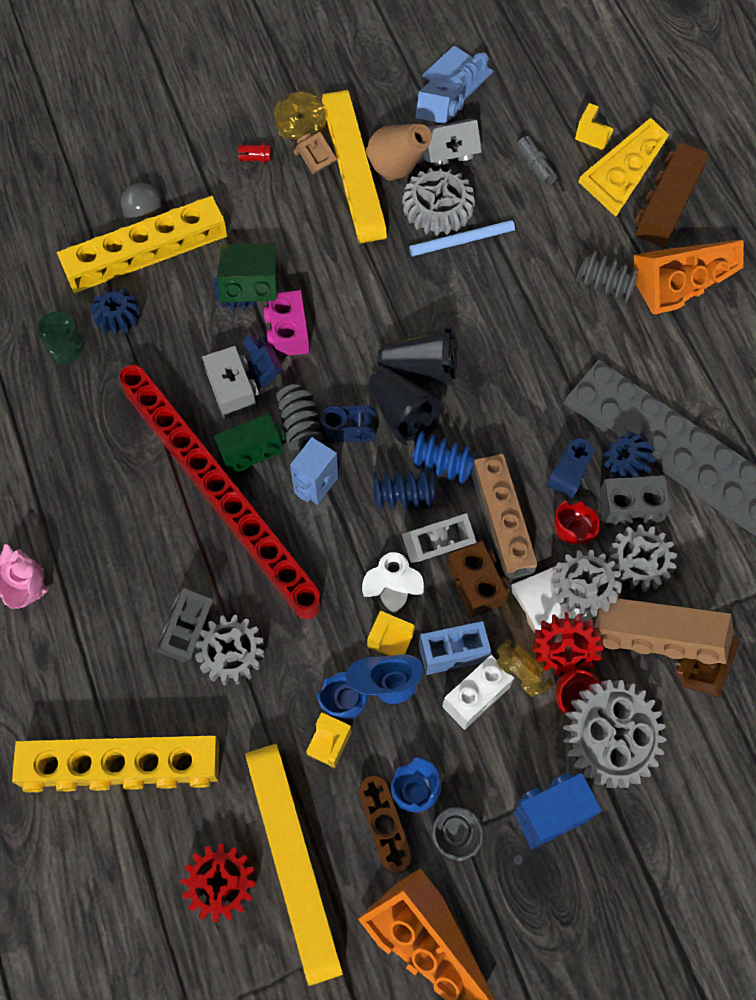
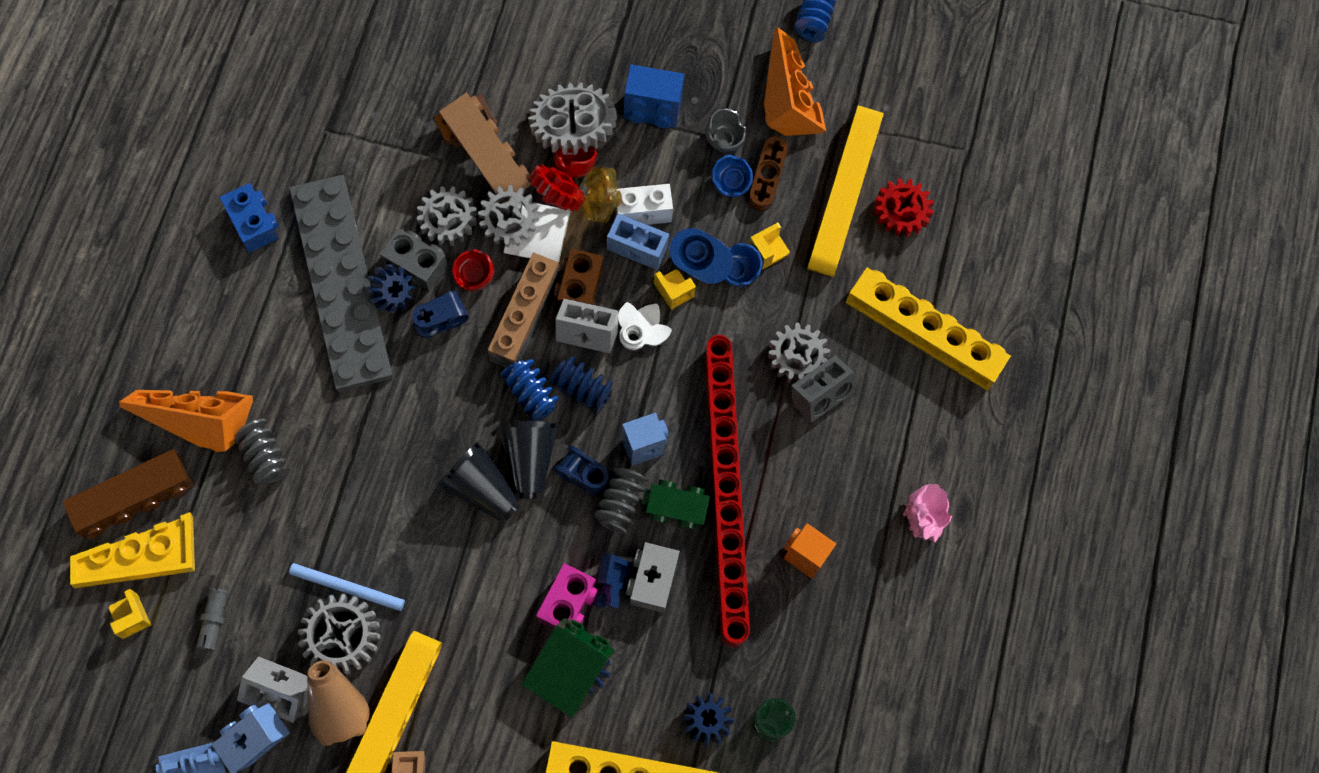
camera: 150 degrees left, 5 degrees up
none -> orange brick [784,523,836,579]

